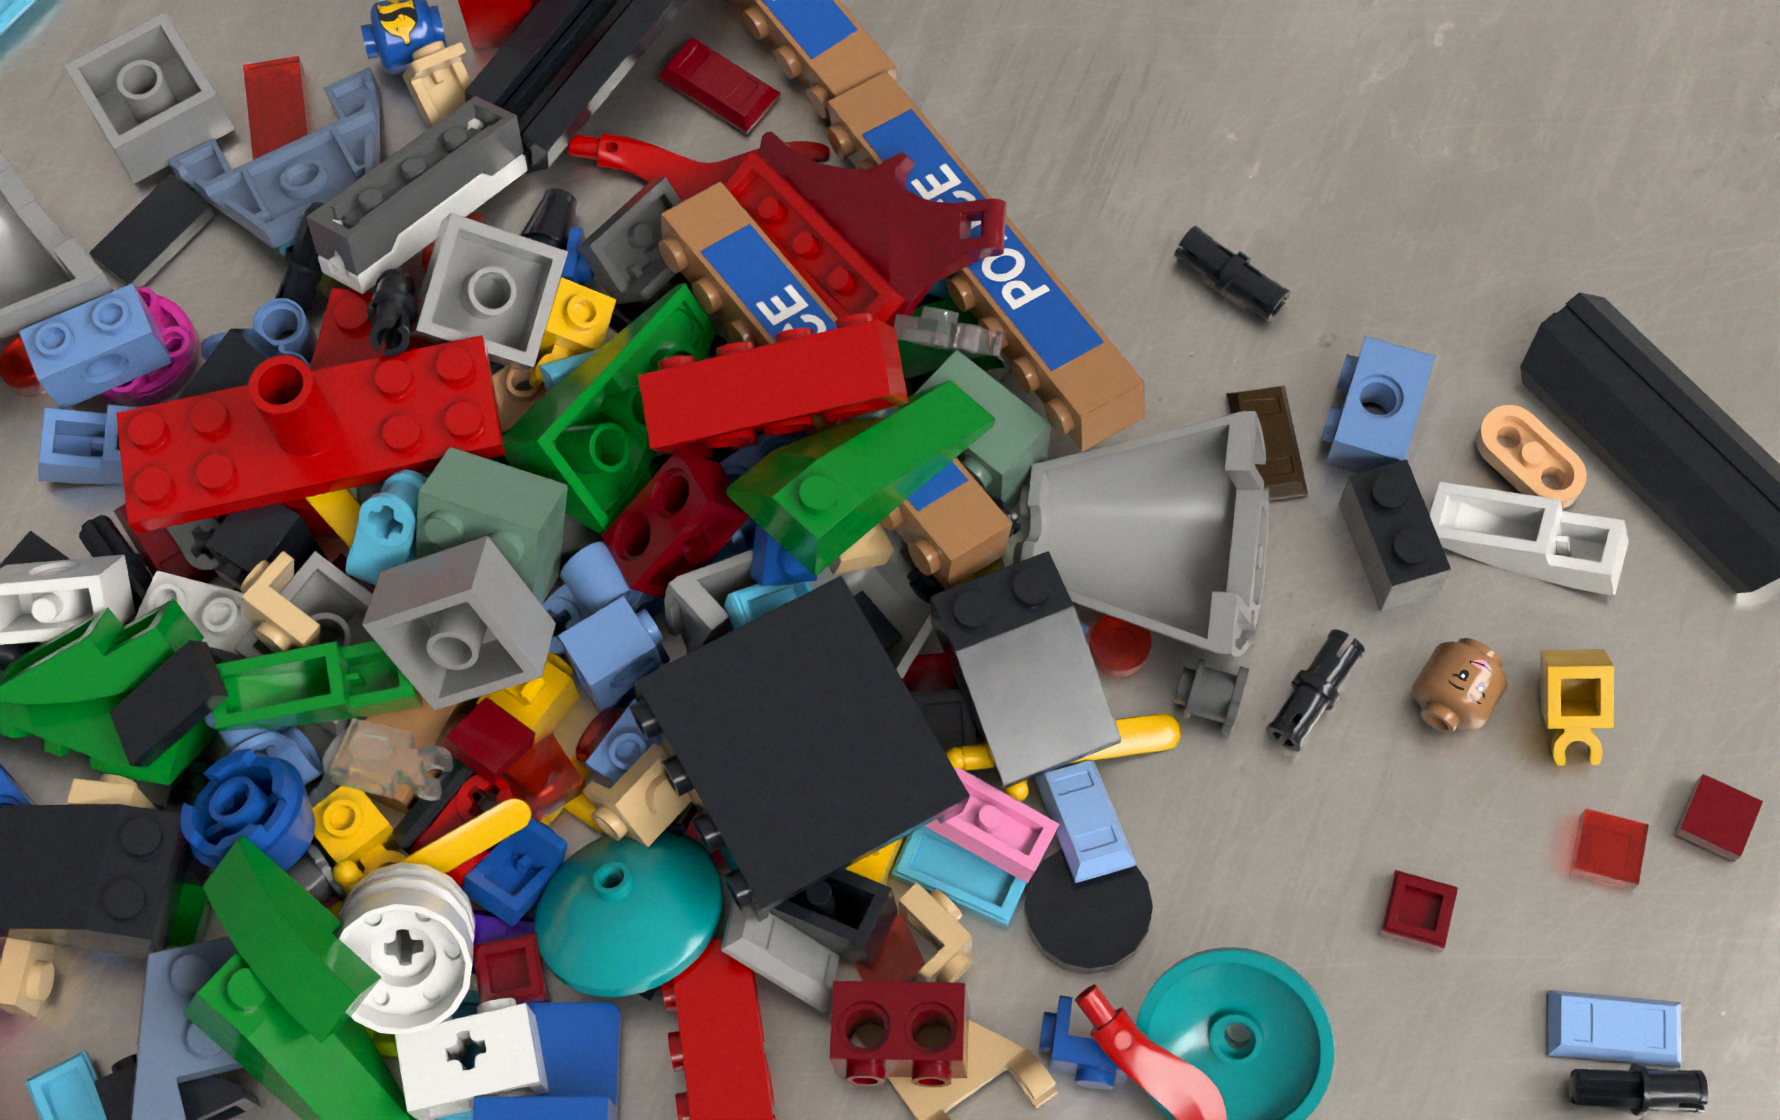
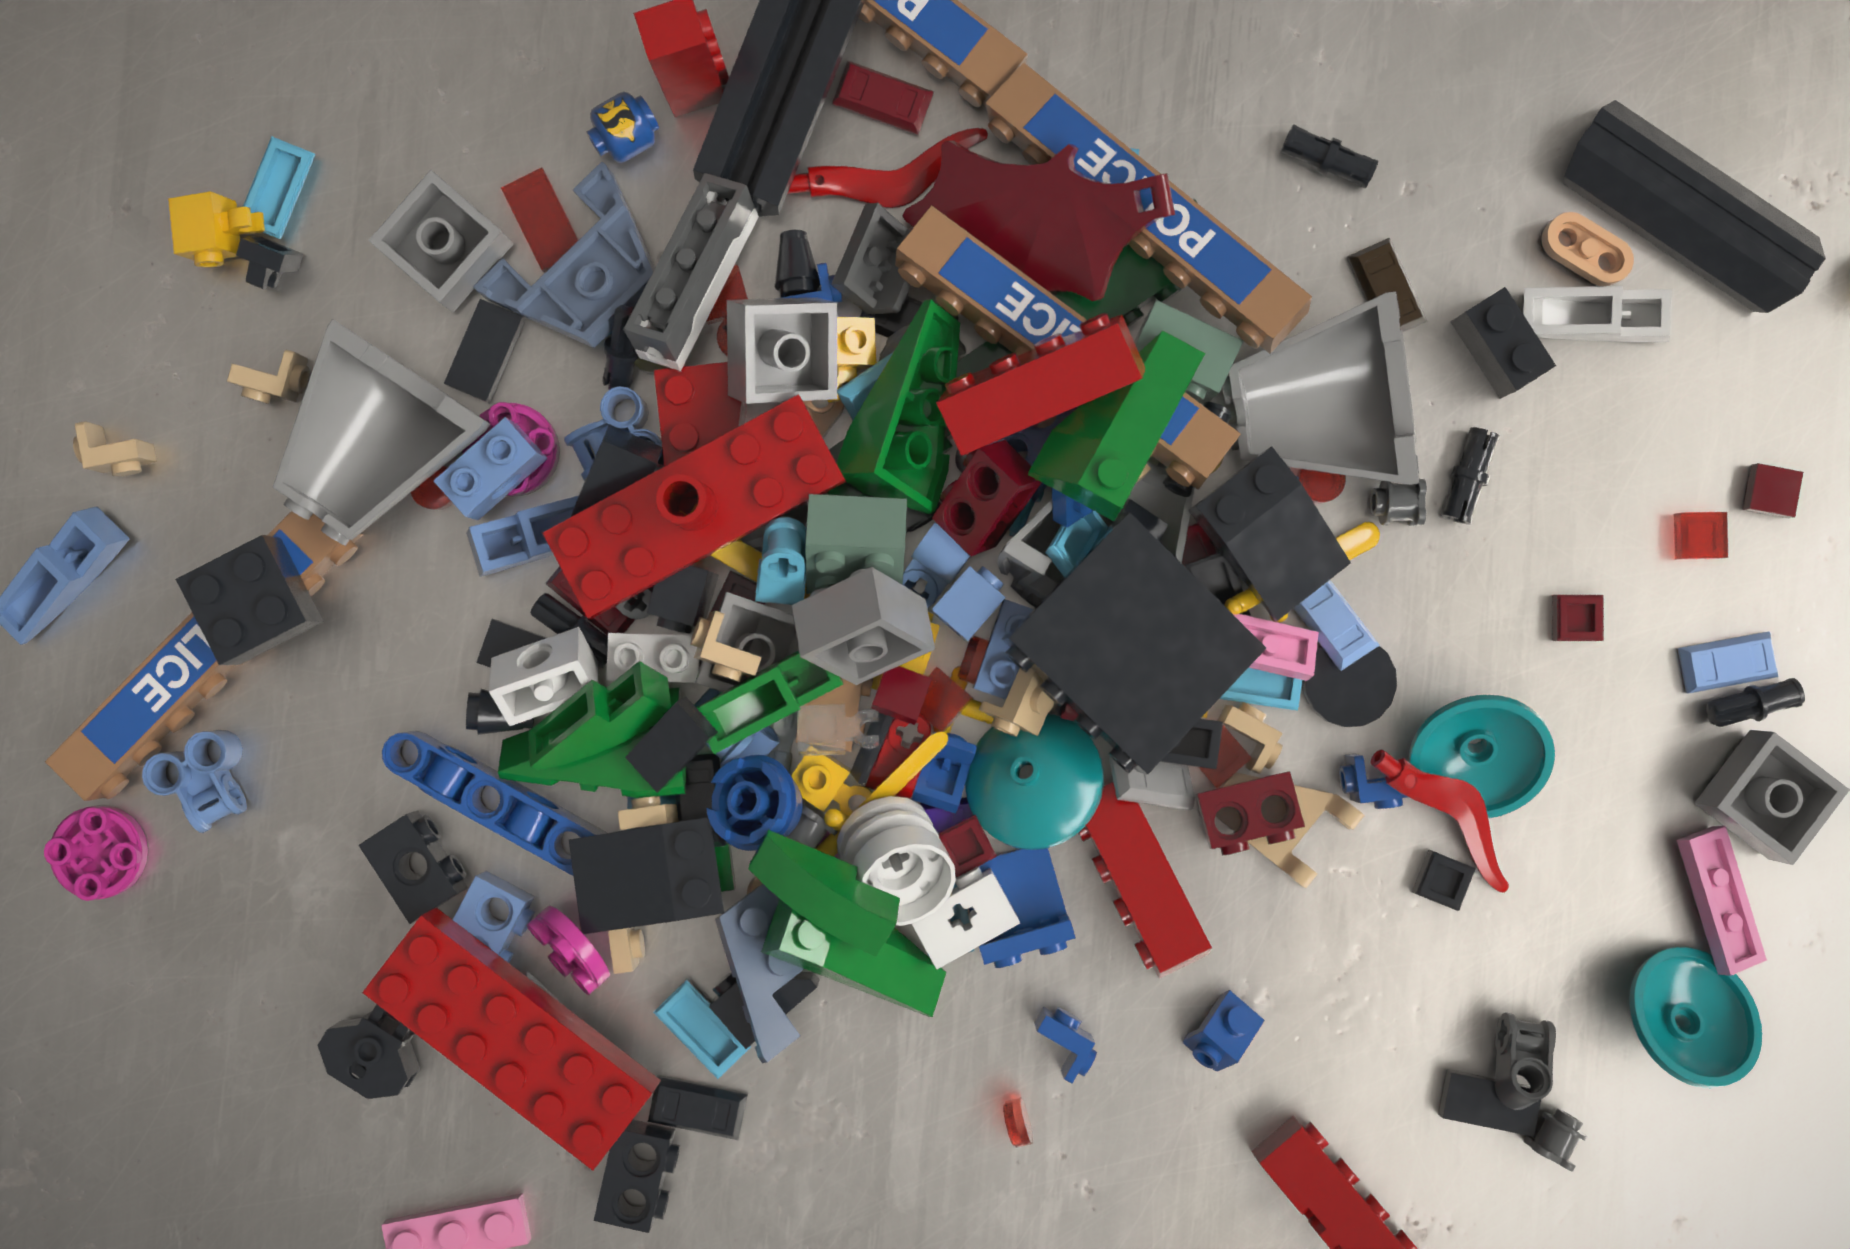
camera: 20 degrees left, 20 degrees up
black pin [367,269,417,356] -> none
tan bracket [402,41,472,129] -> none
red plate [724,151,906,323] -> none
clear plate [894,307,1004,357] -> none
medium blue brick [1321,336,1436,473] -> none
medium nougat head [1412,638,1507,734] -> none
yellow brick [1540,649,1614,765] -> none

